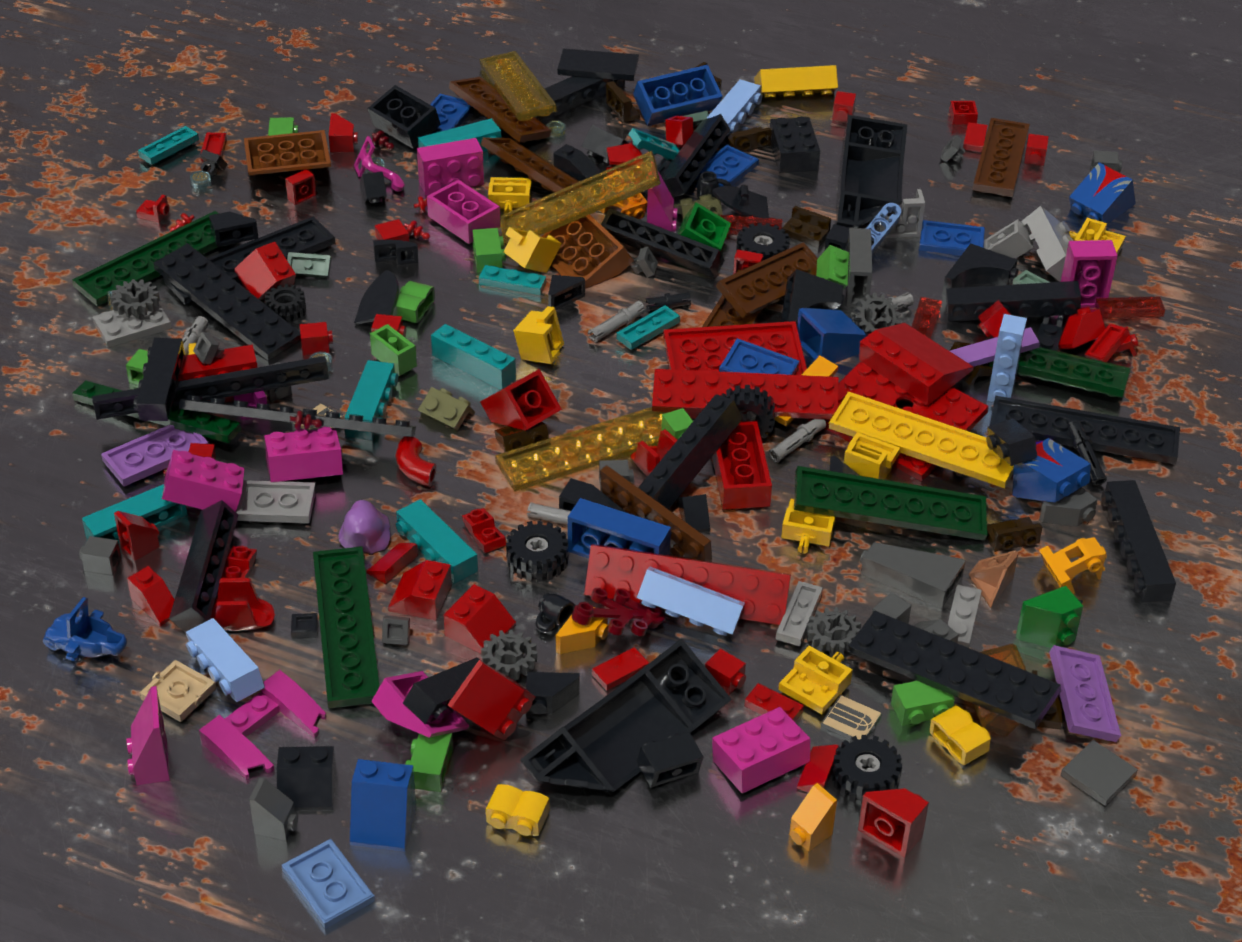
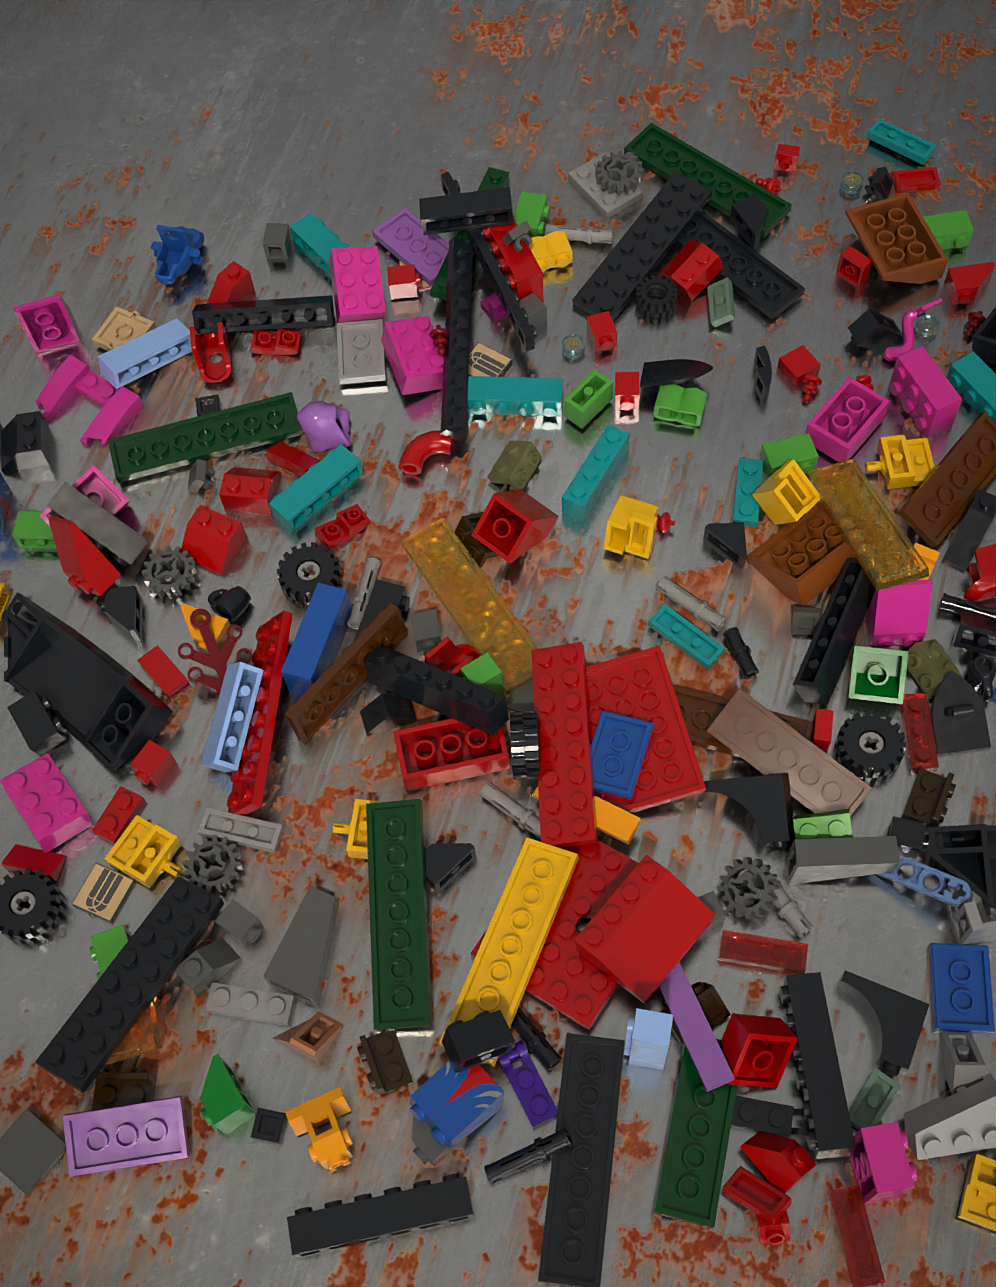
camera: 90 degrees right, 20 degrees up
red slope [114,511,160,561] -> none
blue slope [797,308,866,363] -> none
yellow plate [844,432,900,480] -> none
yellow brick [930,705,991,765] -> none

